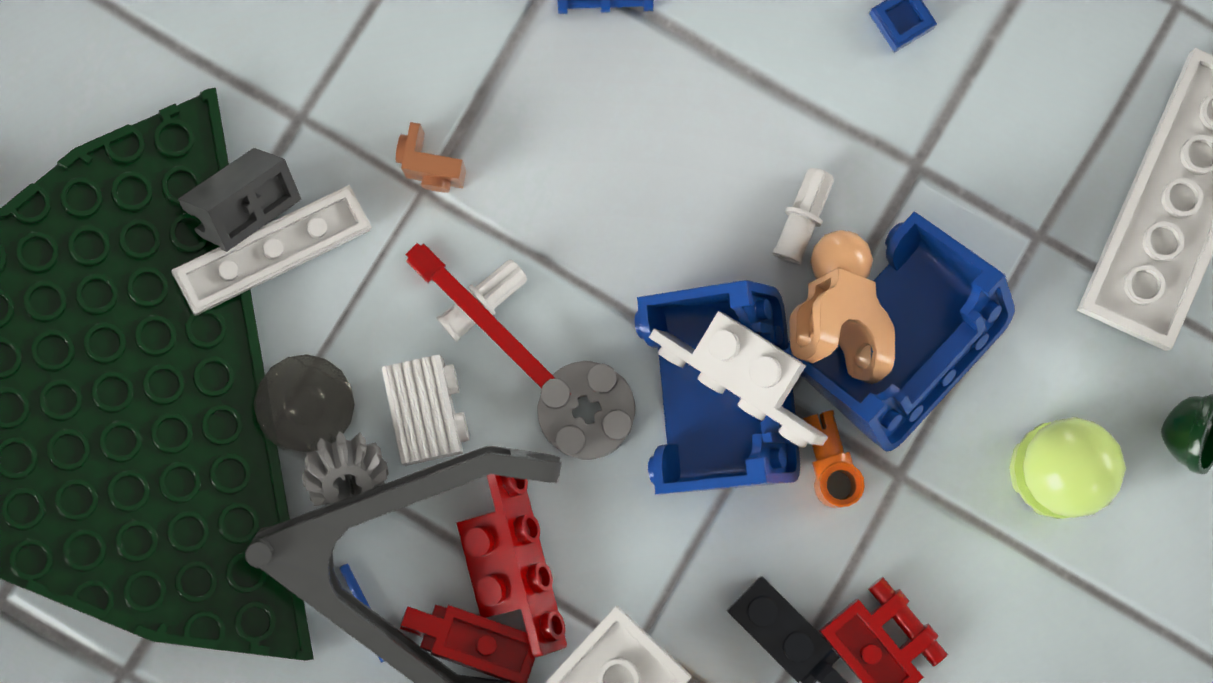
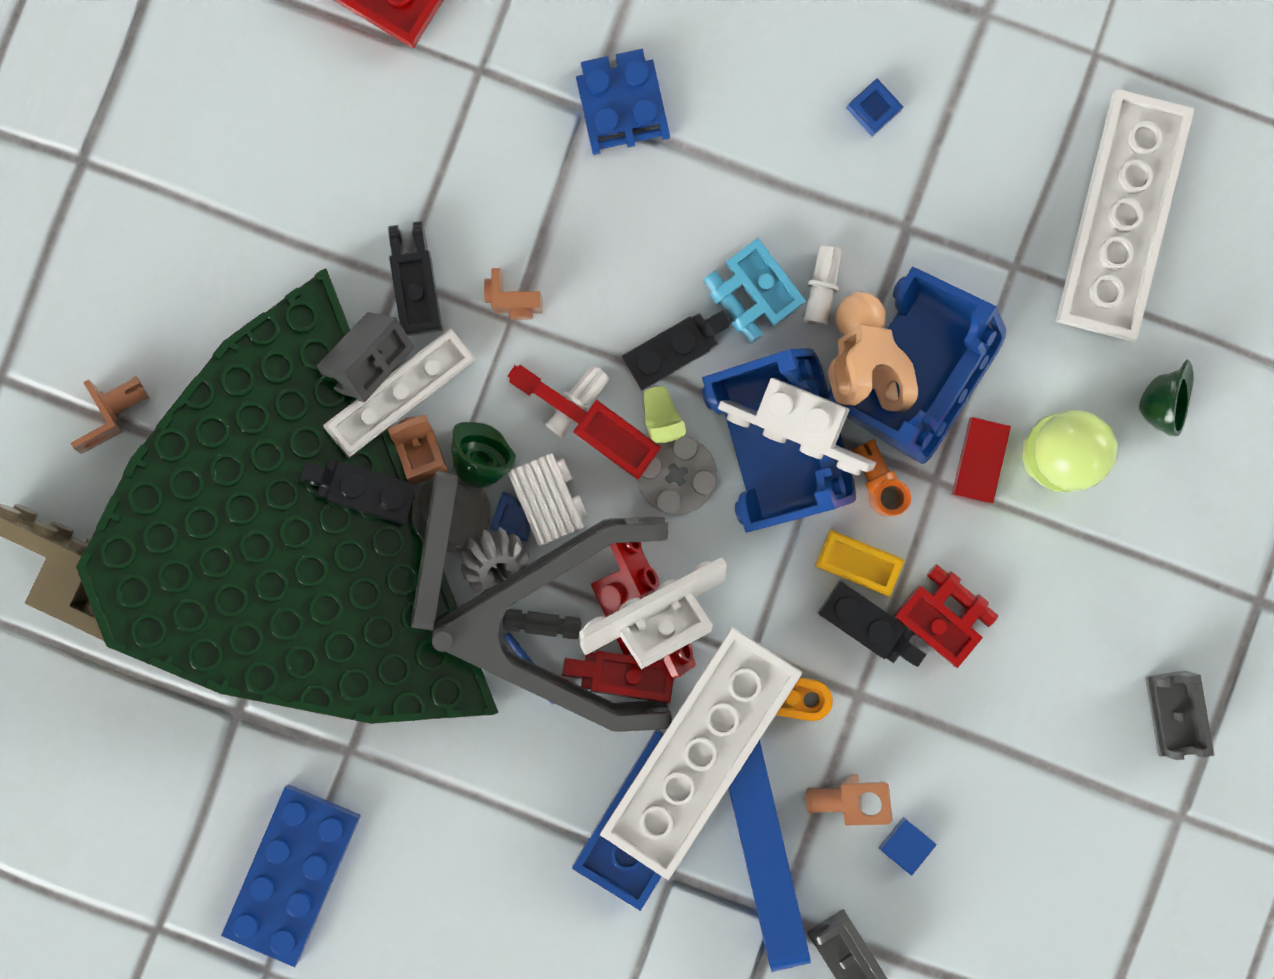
camera: 15 degrees left, 5 degrees up
none -> black hinge [299,460,417,525]
none -> black hinge [388,221,443,336]
none -> nougat bracket [388,415,448,484]
none -> dark grey beam [411,471,457,631]
none -> dark green hat [451,422,516,488]
none -> blue tile [489,491,530,542]
none -> dark grey axle [503,609,582,639]
none -> red tile [572,399,662,480]
none -> white bracket [579,557,727,669]
none -> black hinge [622,310,731,391]
none -> yellowish green hair [643,386,686,443]
none -> medium azure plate [703,238,806,343]
none -> yellow tile [815,530,905,597]
none -> red tile [951,417,1011,504]

